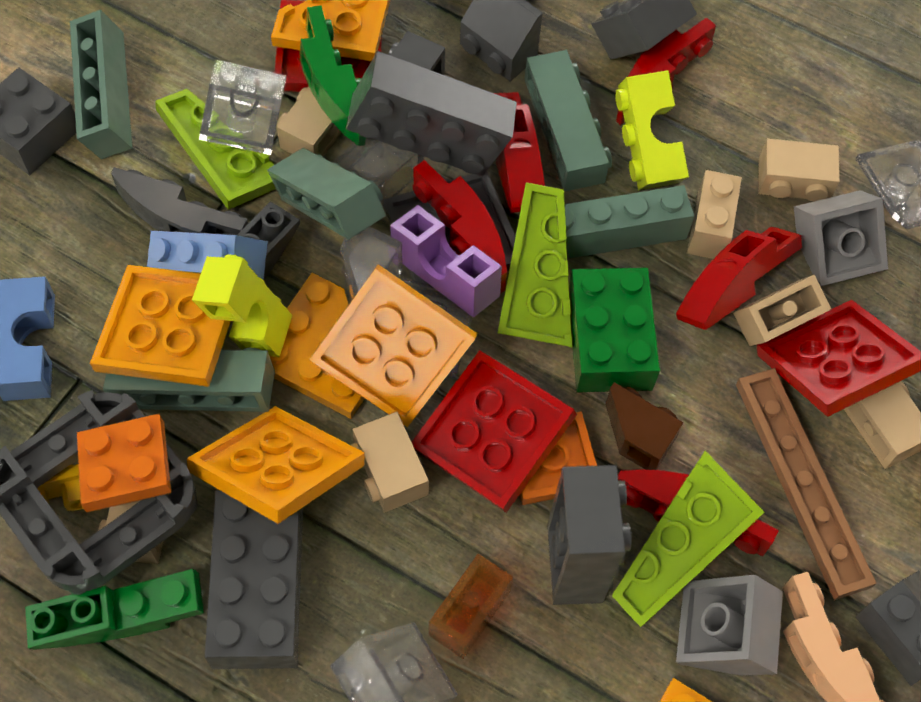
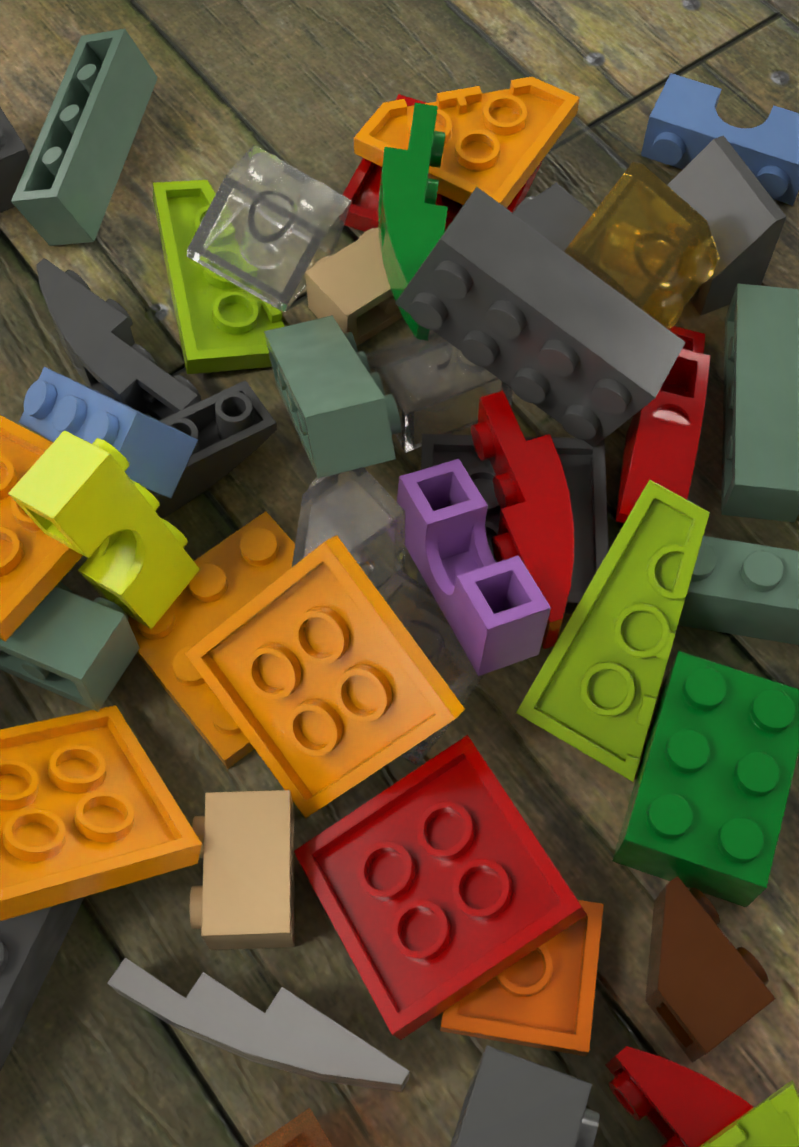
camera: 25 degrees right, 0 degrees up
none -> light grey slope [107,958,410,1092]
none -> clear yellow slope [564,161,720,329]

